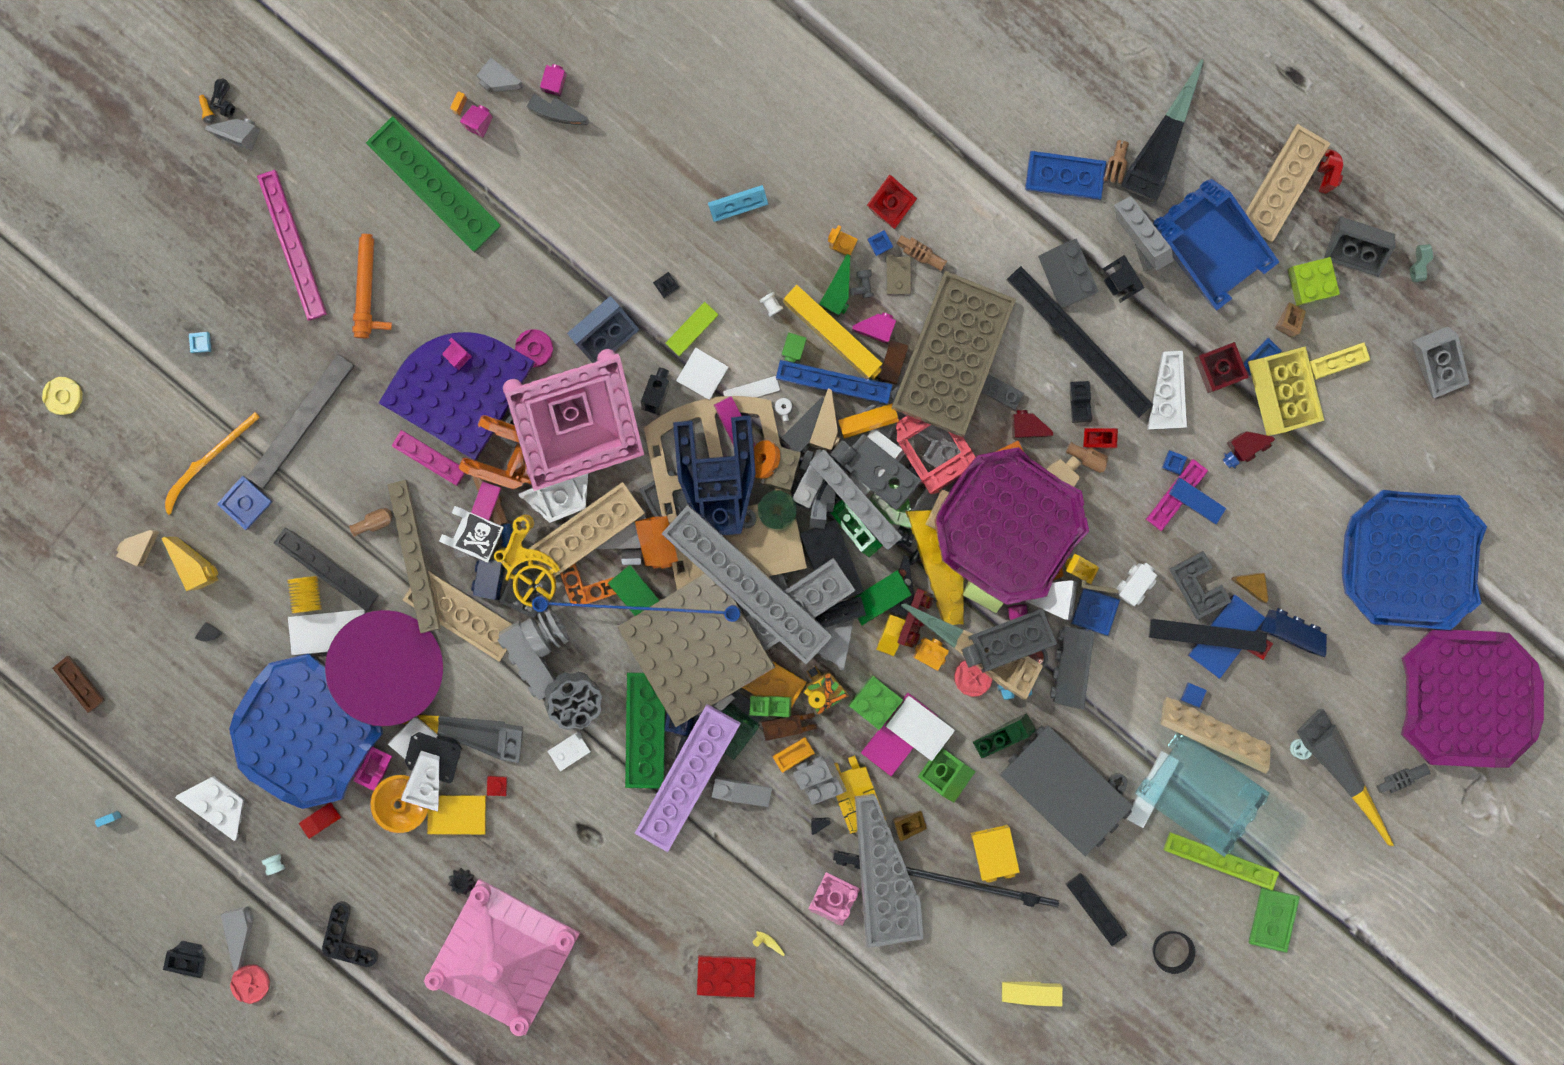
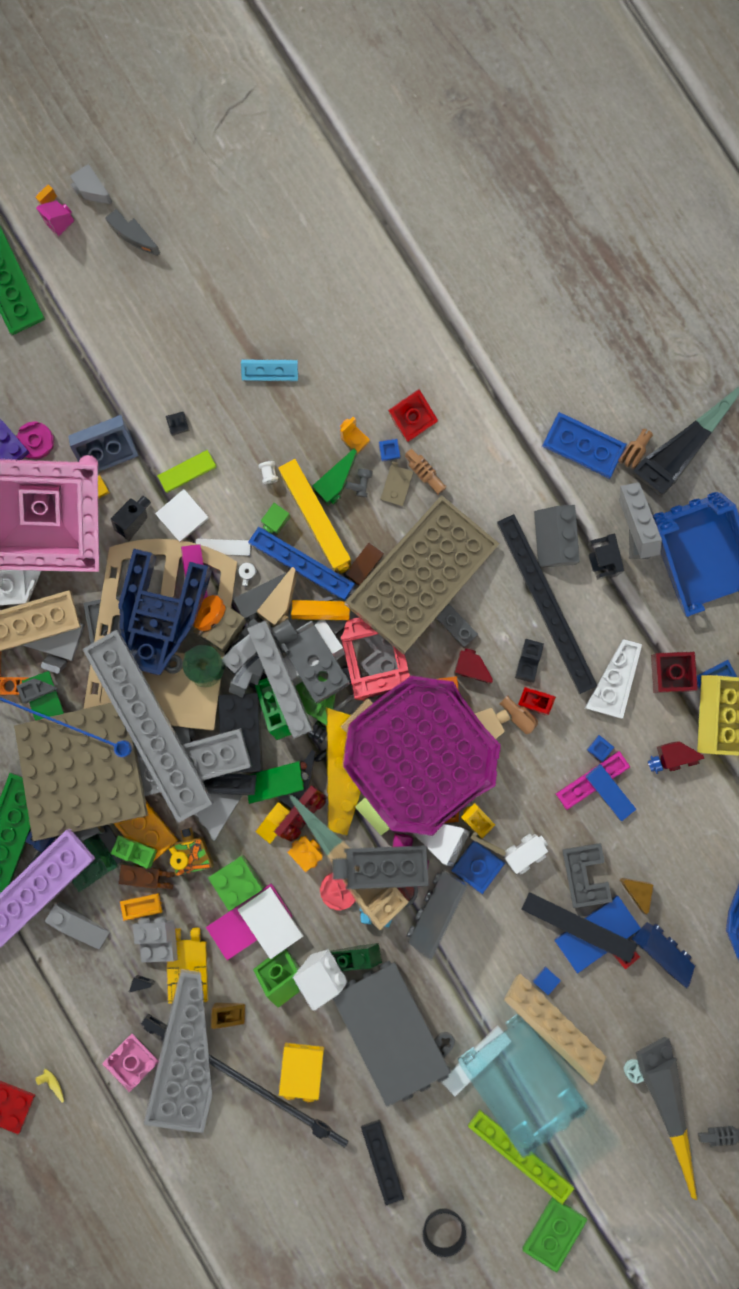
camera: 20 degrees right, 5 degrees down
dark pink brick [540,64,567,97] -> none
orange brick [634,516,678,569] -> none
dark pink slope [852,312,896,344] -> none
light yellow slope [1002,982,1063,1006] -> none
none -> dark grey tile [16,678,58,704]
none -> white slope [293,949,347,1010]

